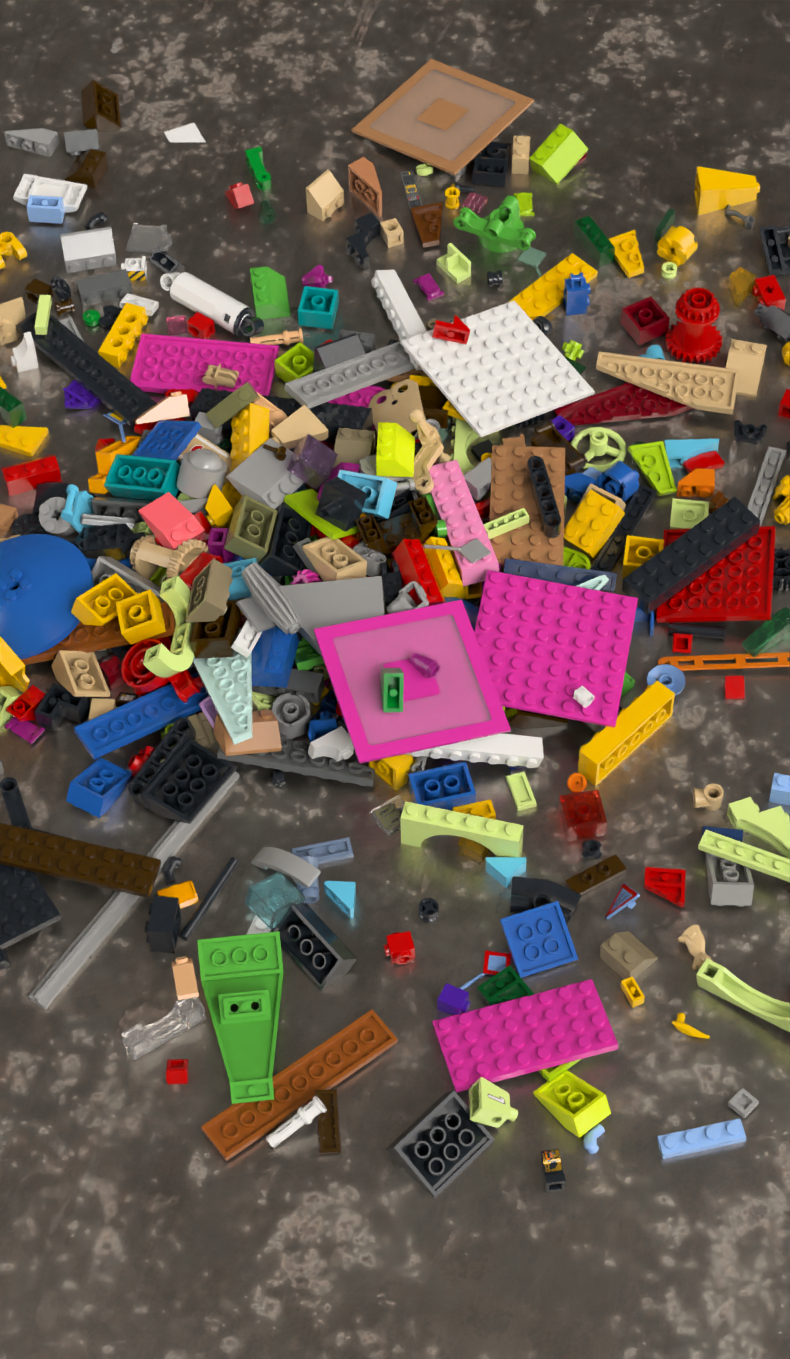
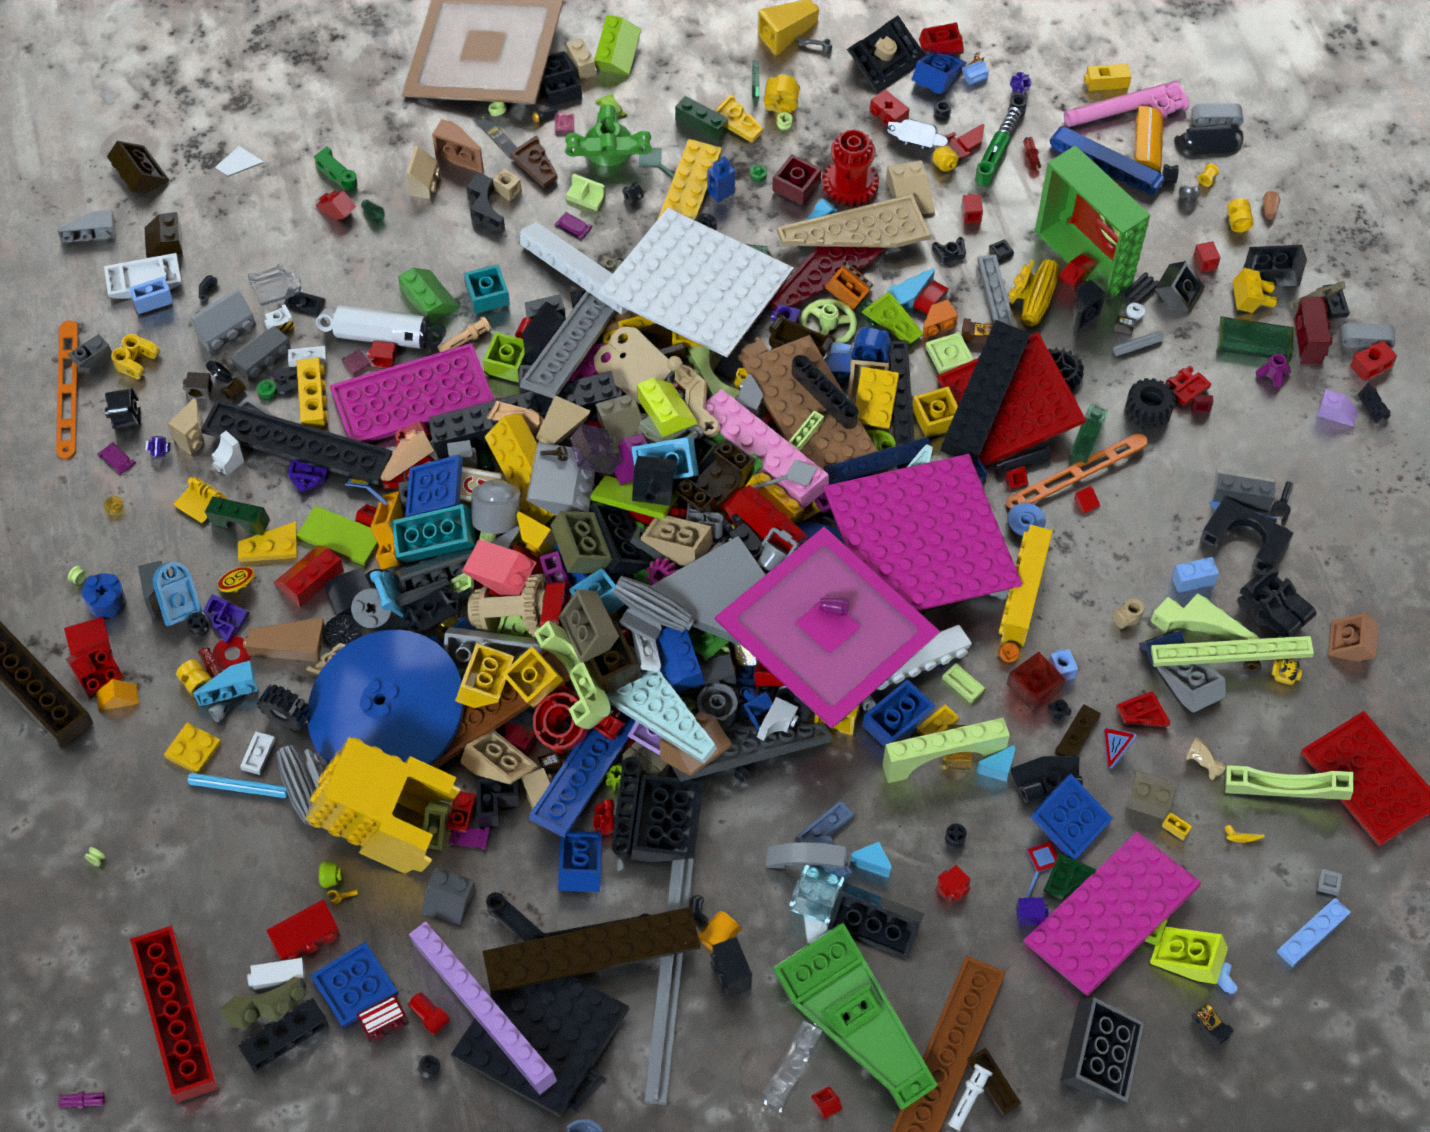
camera: 30 degrees left, 5 degrees up
yellowish green piece [35,295,52,335] -> none
slope [64,129,100,156] -> none
light nougat slope [171,956,199,1000] -> none
black piece [179,857,239,941] -> none
tan arm [202,364,239,388] -> none
olive slope [206,382,260,429] -> none
magenta rock [302,265,333,288] -> none
piece [370,795,405,836] -> none
green slope [380,668,404,712] -> none
red slope [432,315,470,345] -> none
yellow bush [445,187,460,210] -> none
yellowish green torso [469,1077,518,1128] -> none
lime gear [561,339,584,361] -> none
white hose [573,686,595,708] -> none
clear yellow slope [729,267,757,308] -> none
none -> lime tile [296,505,378,566]
none -> green tile [749,164,767,182]
none -> orange slope [825,262,874,310]
none -> light blue brick [1048,649,1078,683]

